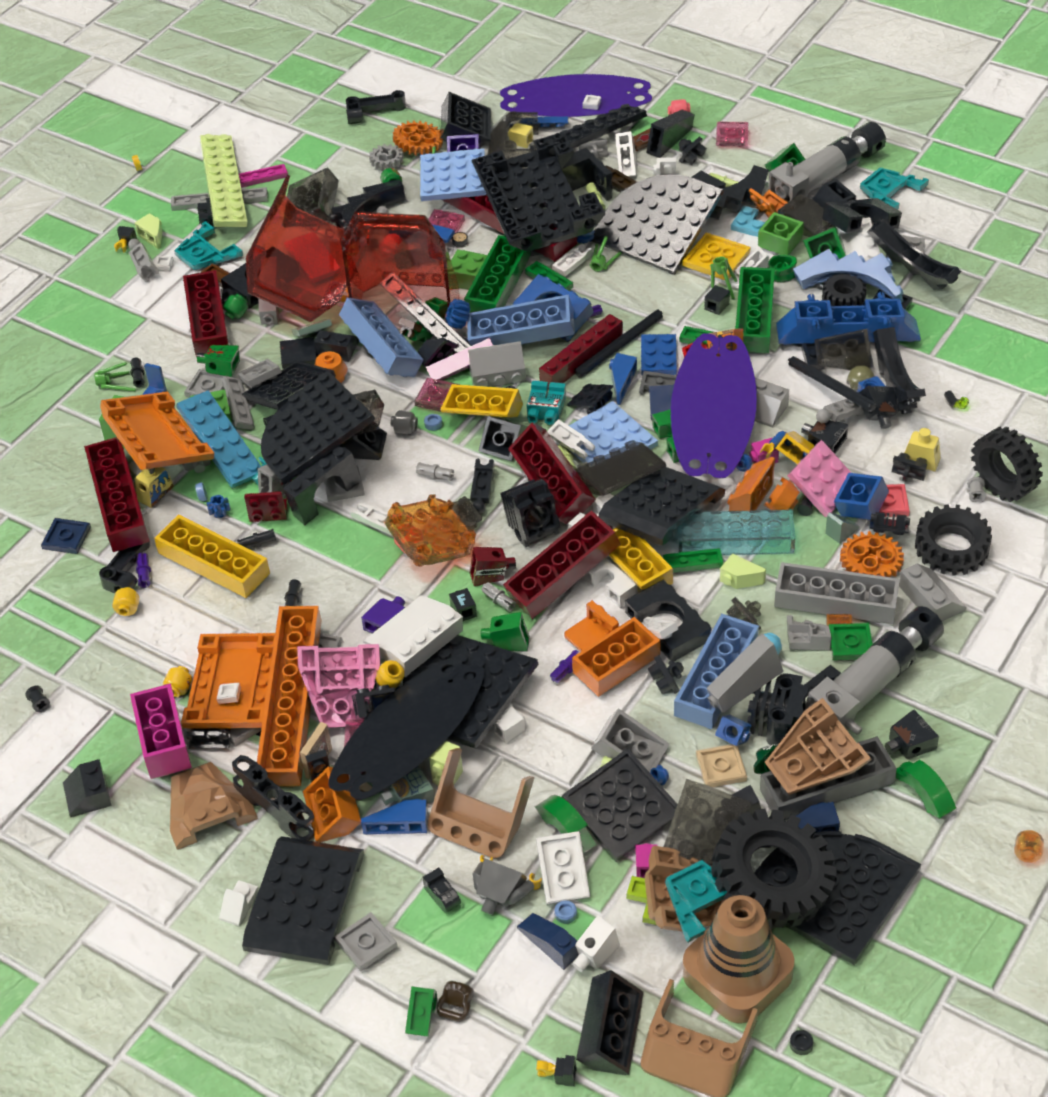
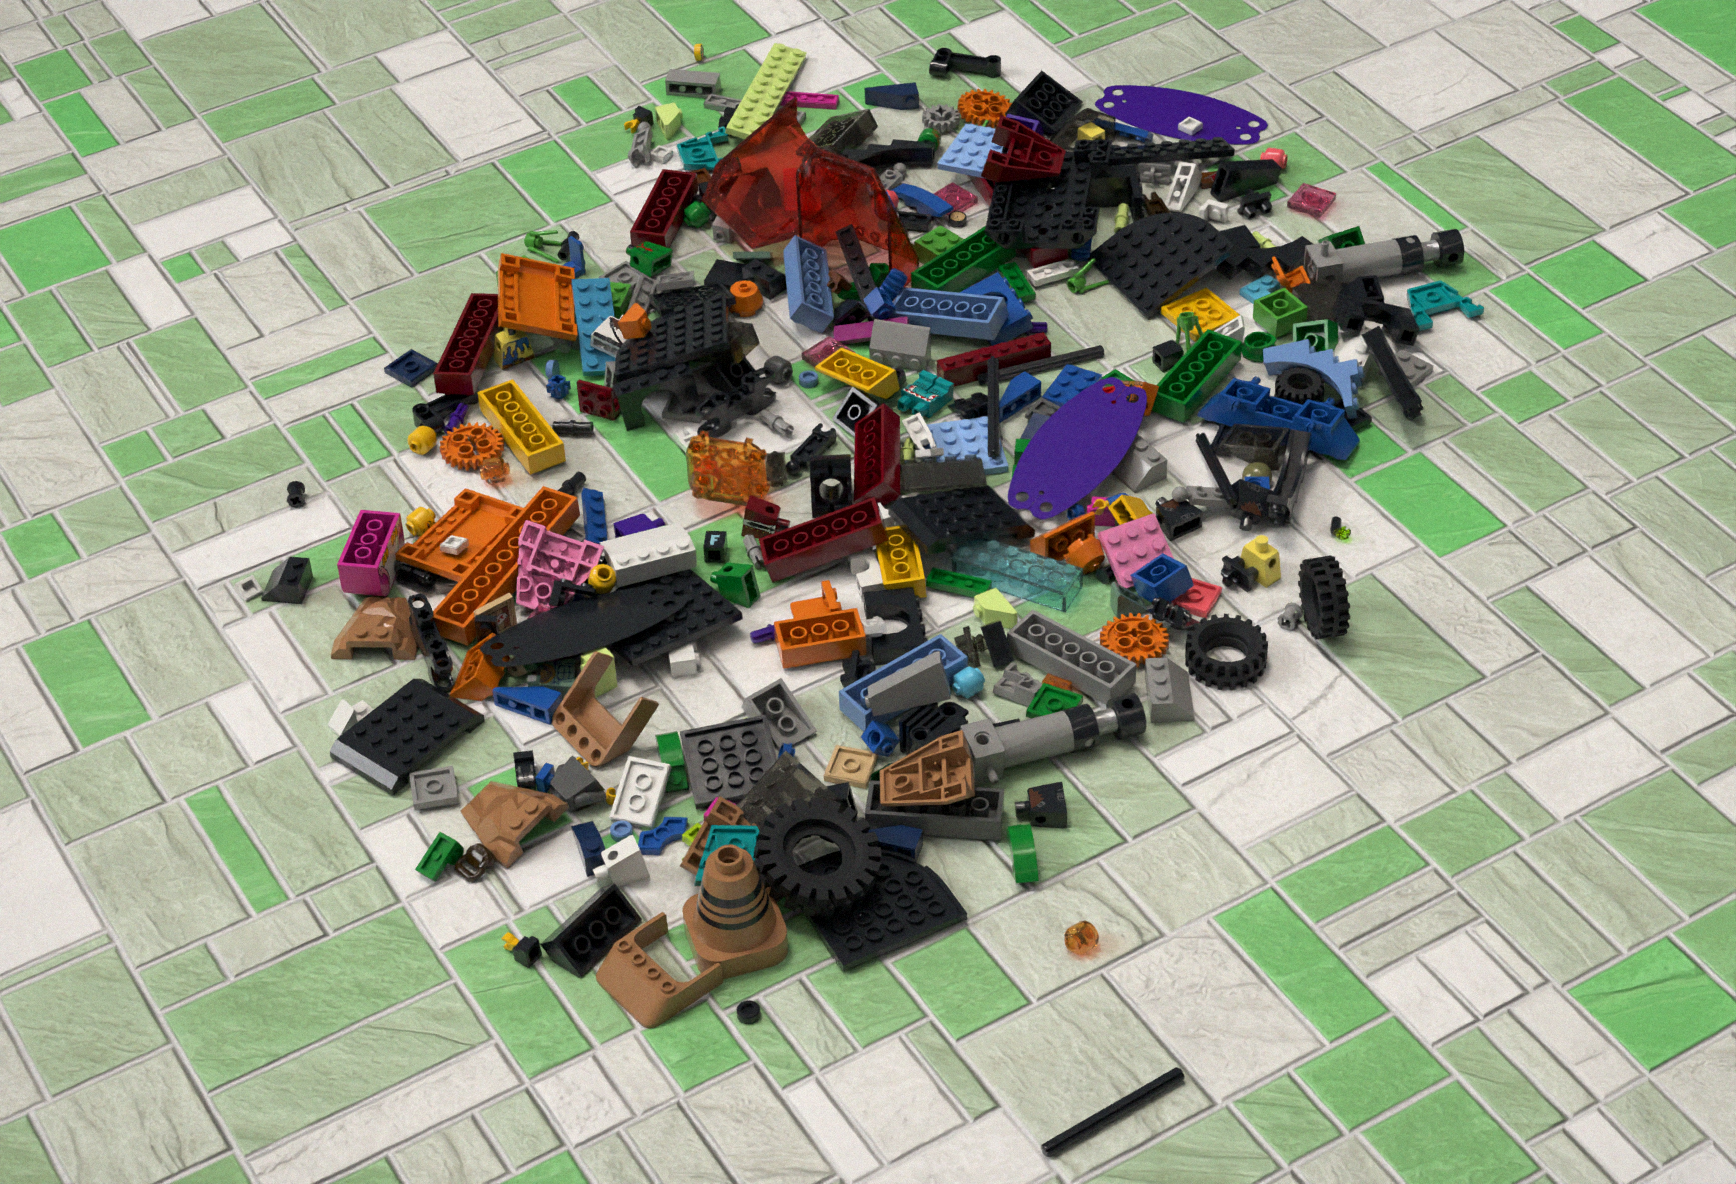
camera: 25 degrees right, 5 degrees down
none -> white slope [233,575,264,602]
none -> orange gear [440,422,504,471]
none -> medium nougat wedge [461,781,569,868]
none -> clear orange head [479,457,510,484]
none -> blue plate [535,763,555,793]
none -> blue plate [581,488,607,545]
none -> white torso [590,315,627,358]
none -> orange slope [618,303,652,339]
none -> blue tile [638,817,688,855]
none -> light grey brick [665,69,721,98]
none -> black piece [695,367,776,441]
none -> blue brick [863,287,896,320]
none -> dark blue slope [864,82,919,110]
none -> white tile [915,448,944,458]
none -> black plate [980,620,1014,667]
none -> dark red wedge [981,115,1066,182]
none -> black axle [988,356,1000,459]

